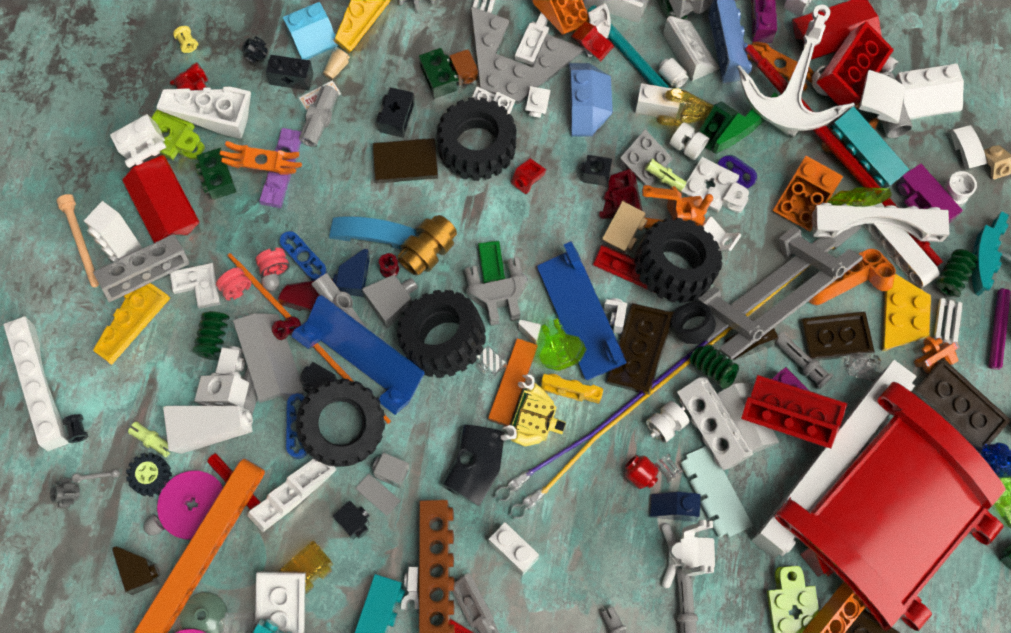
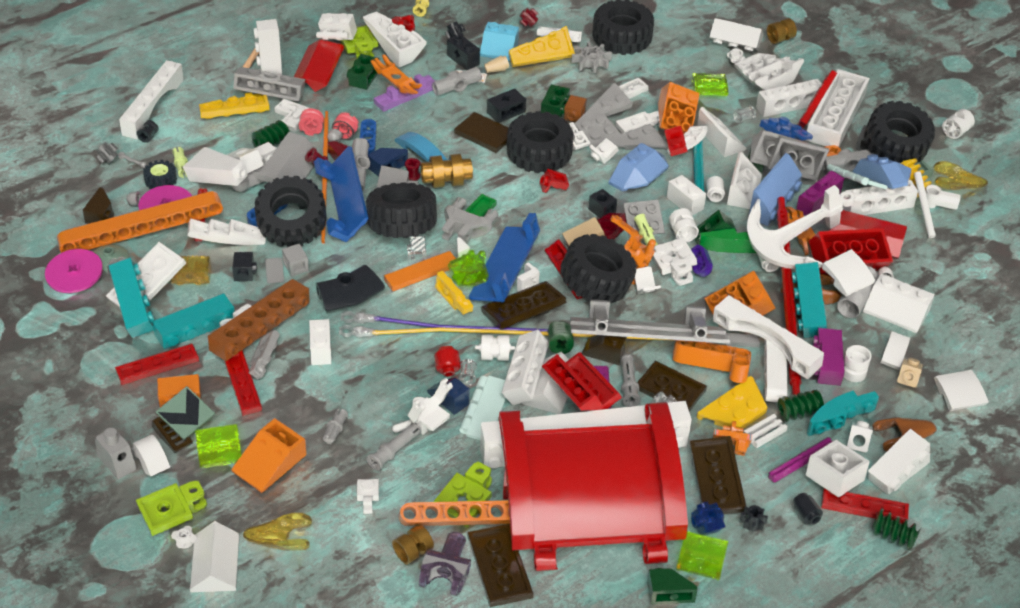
camera: 40 degrees right, 25 degrees down
light yellow torso [501,375,566,447] -> none
clear yellow animal [656,89,714,126] -> none
black tyre [671,302,716,344] -> none
clear neon green slope [828,187,892,206] -> none

